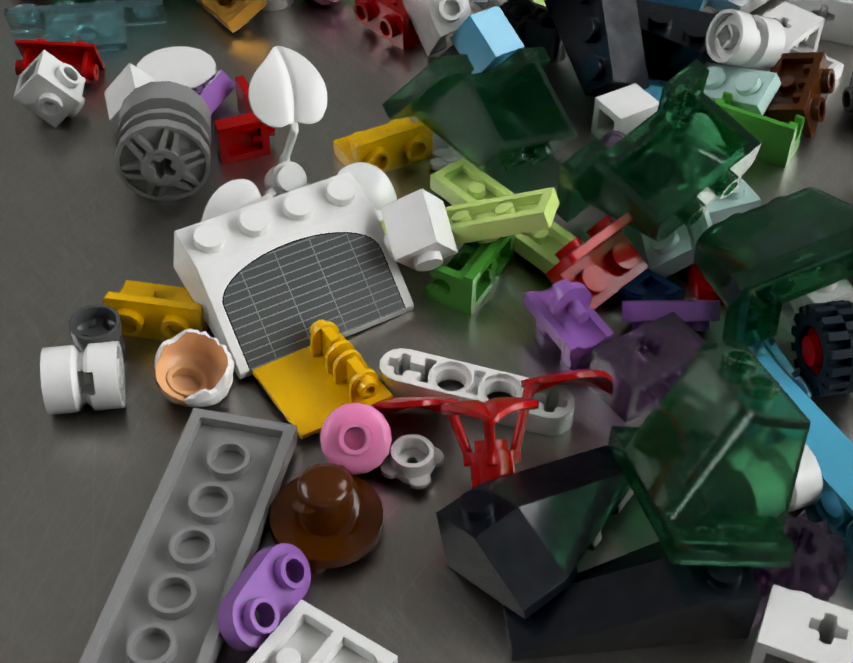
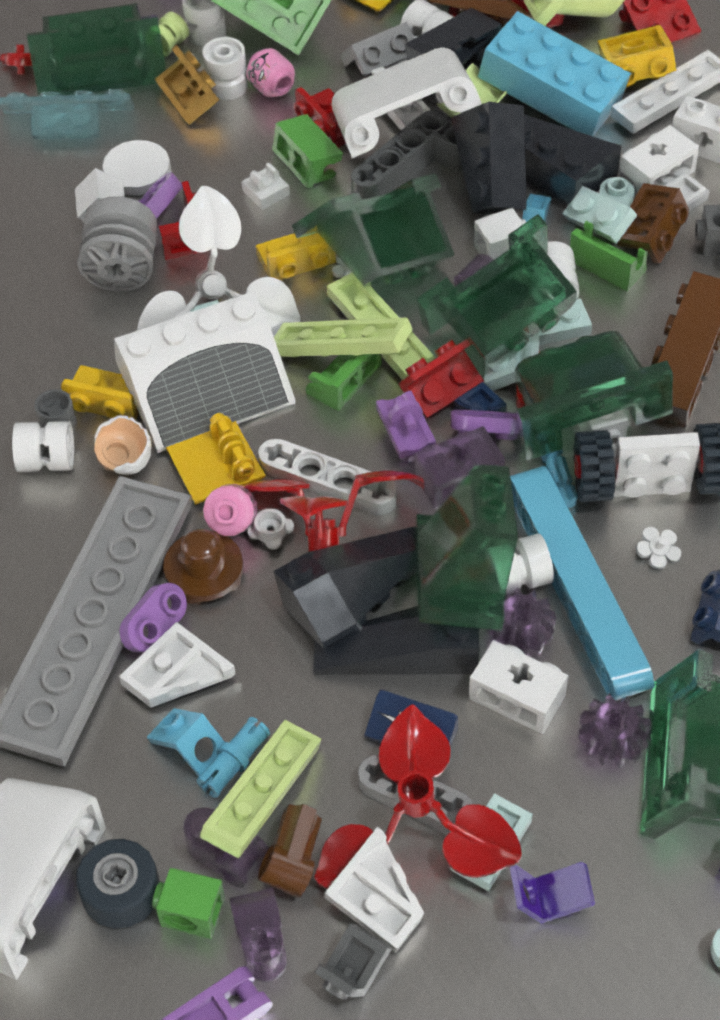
camera: 10 degrees right, 10 degrees up
white brick [13,50,86,128] -> none
red hinge [15,38,105,84] -> none
white brick [380,189,458,272] -> none
medium azure brick [450,5,525,79] -> none
white wheel [705,9,786,71] -> none
none -> white tile [242,162,290,210]
none -> bright green hinge [272,114,343,189]

